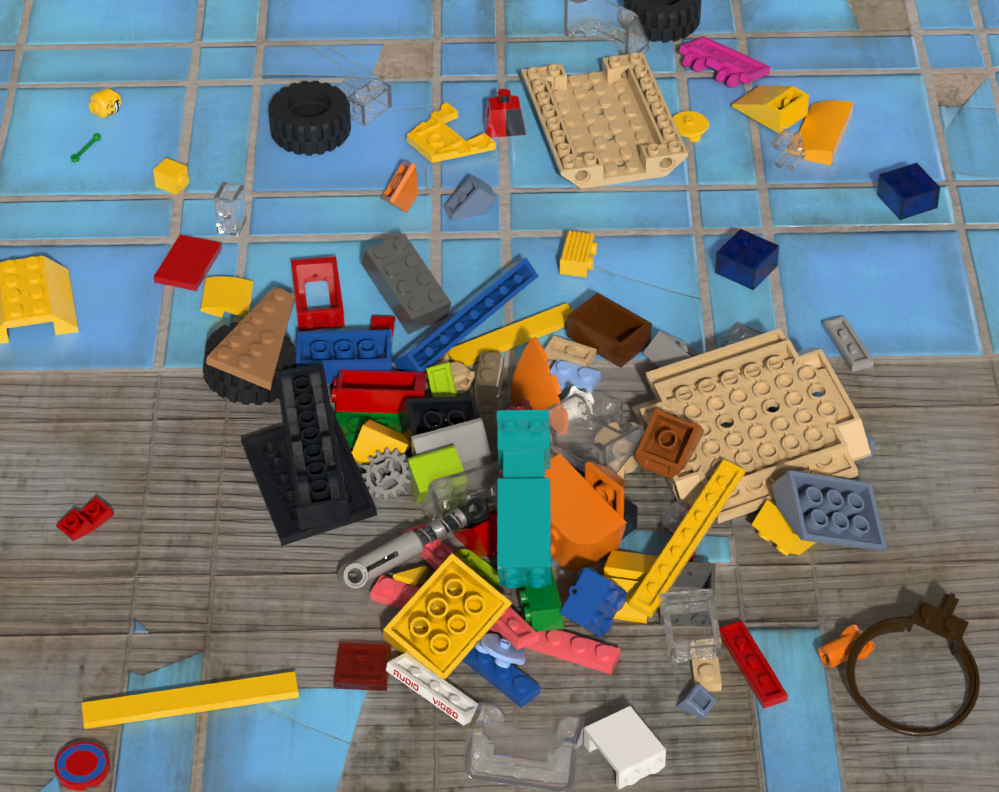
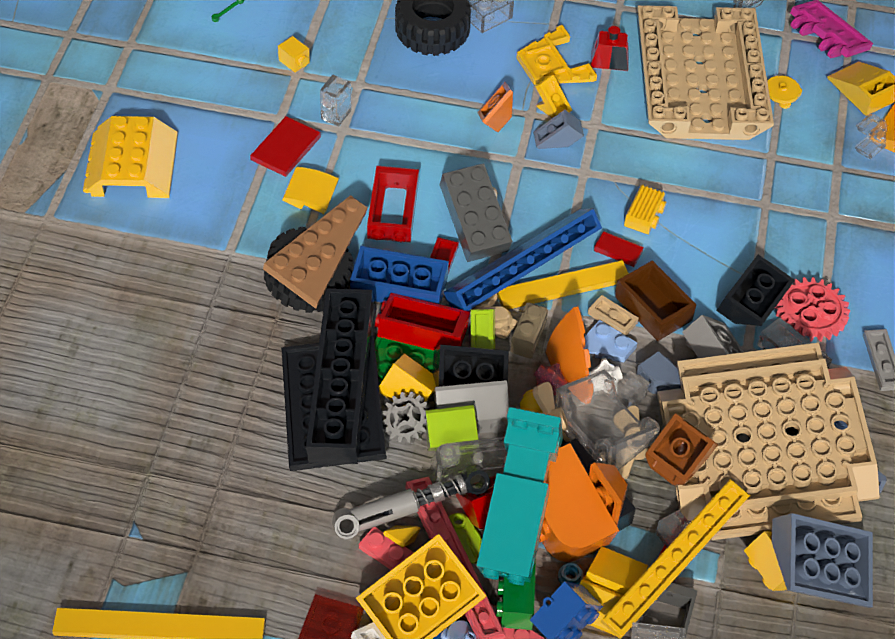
camera: 10 degrees right, 10 degrees up
red slope [56,497,114,541] -> none
clear blue brick [715,229,779,290] -> none
none -> yellow slope [535,75,572,118]
none -> red tile [594,231,644,267]
none -> sand blue slope [636,351,682,394]
none -> black slope [716,254,795,326]
none -> coral gear [775,277,850,342]

